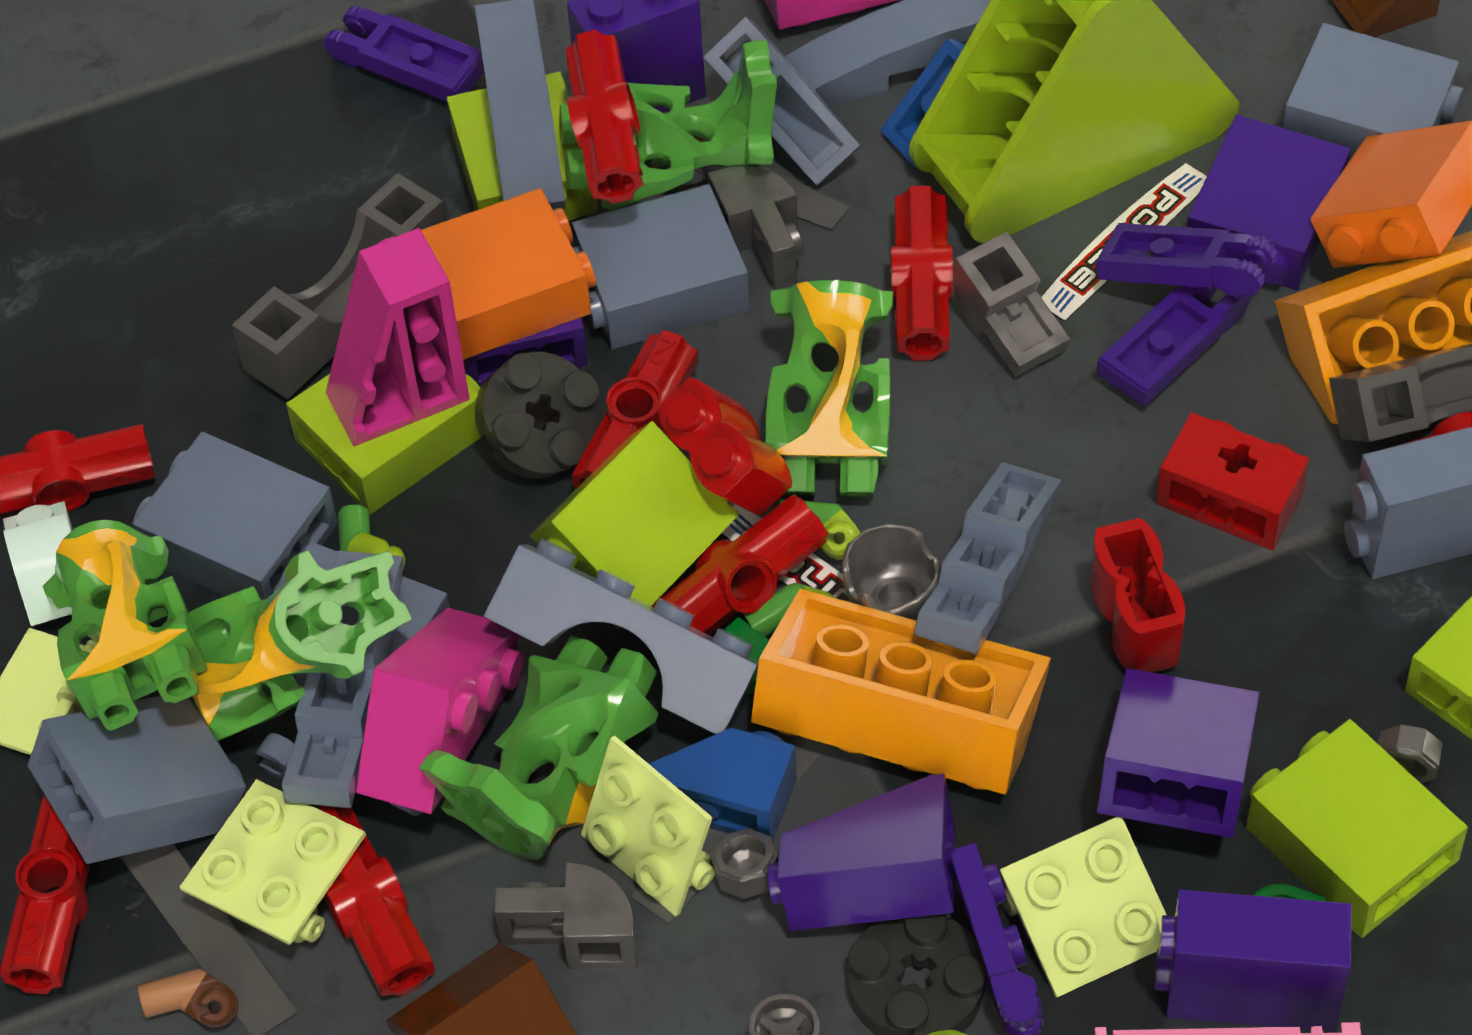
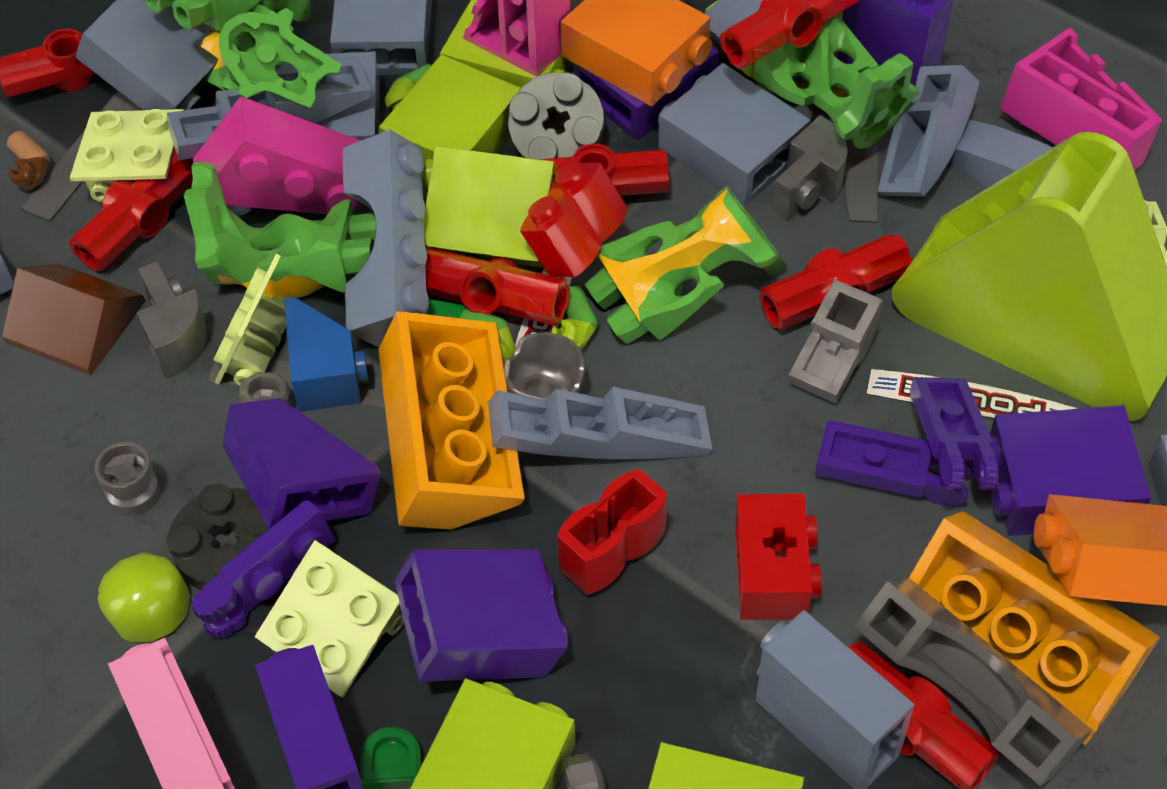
camera: 60 degrees right, 0 degrees up
none -> lime brick [379,54,521,177]

